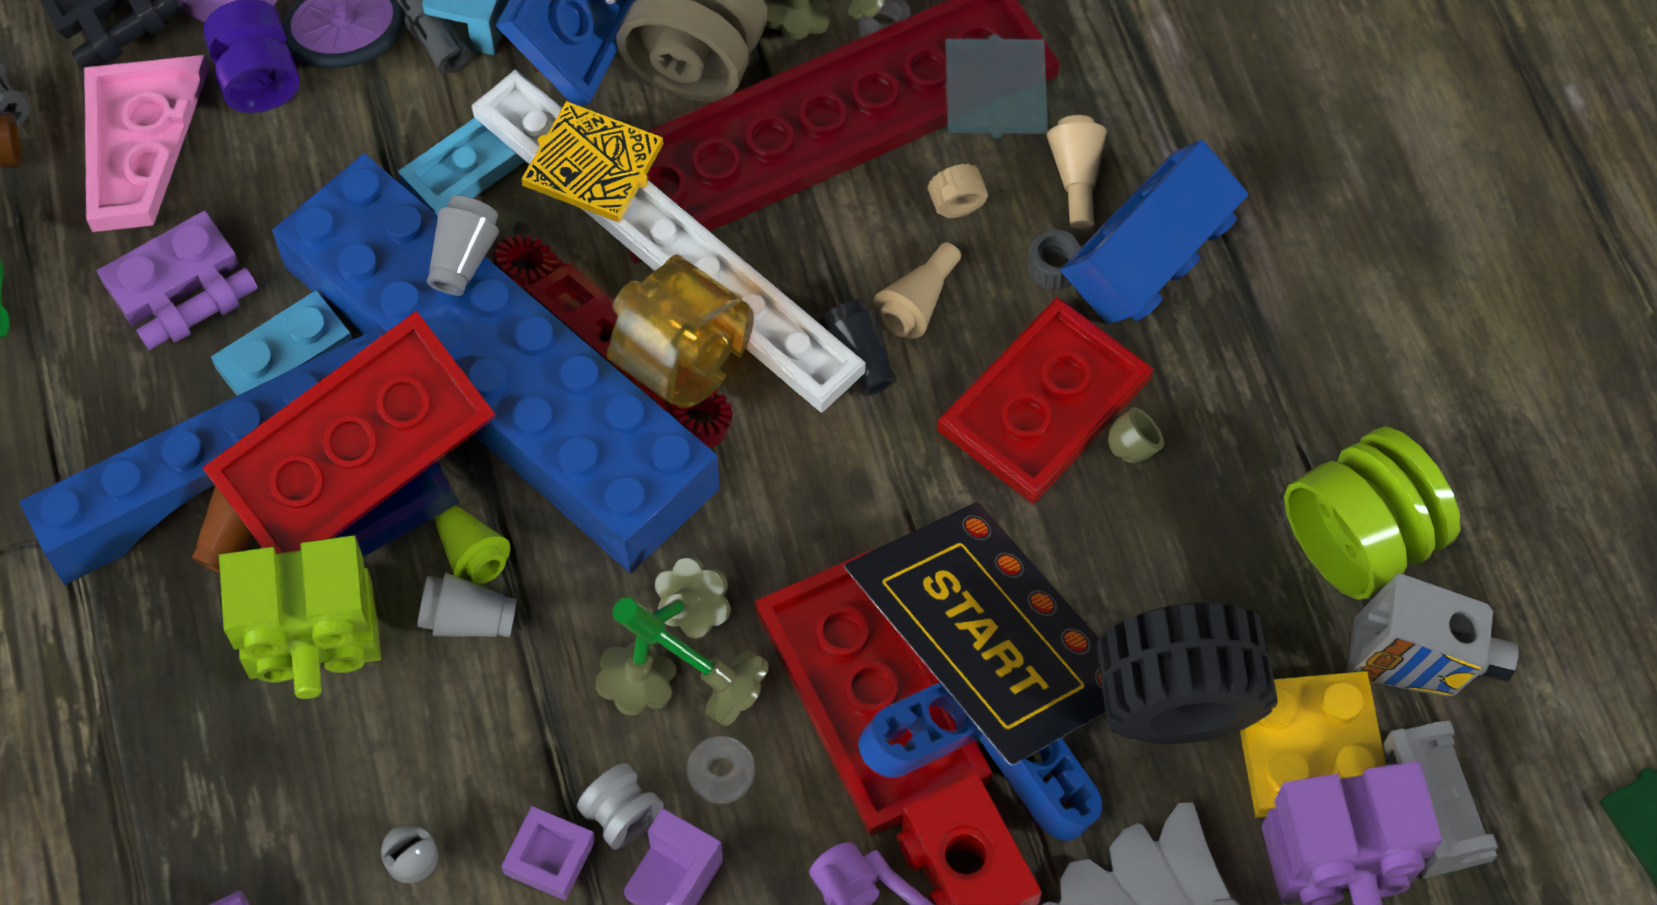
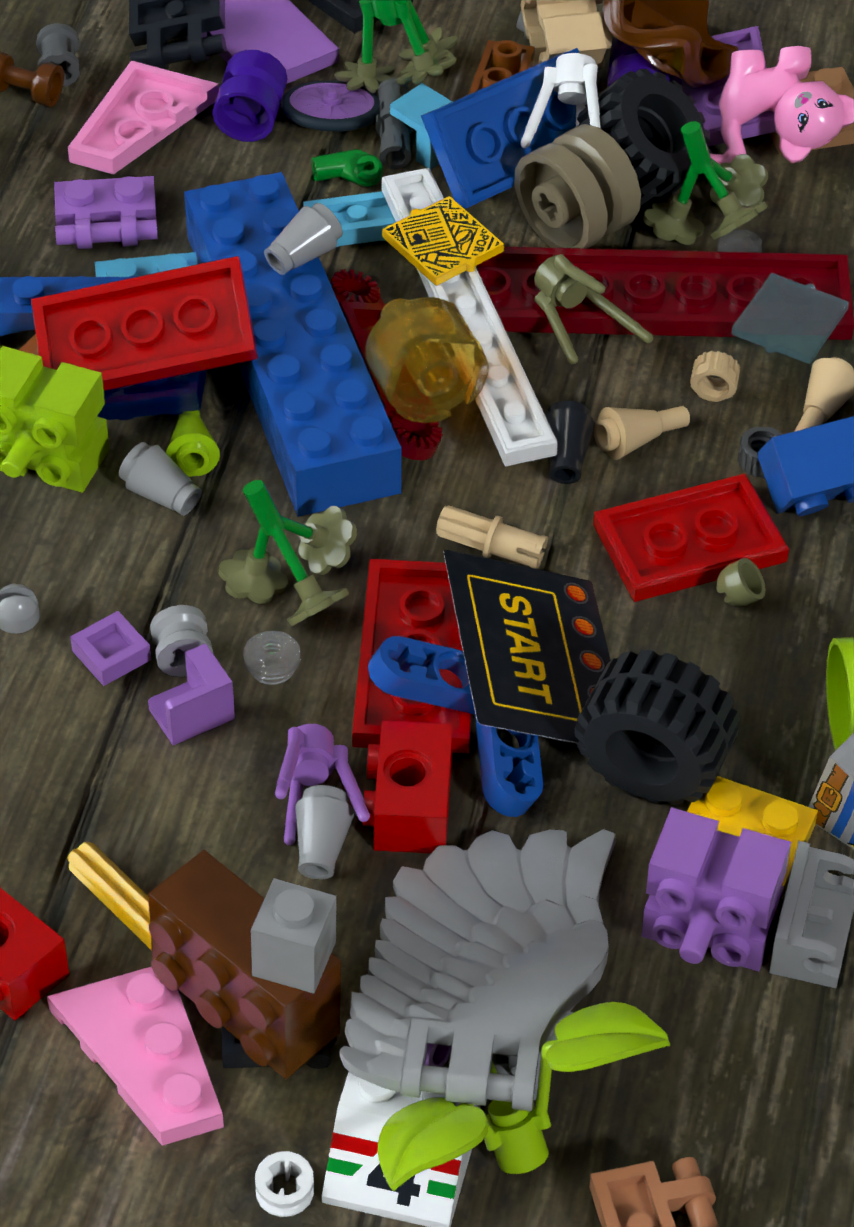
camera: 30 degrees right, 15 degrees down
none -> green arm [311,149,383,187]
none -> tan axle [436,506,548,569]
none -> olive plant [534,254,653,364]

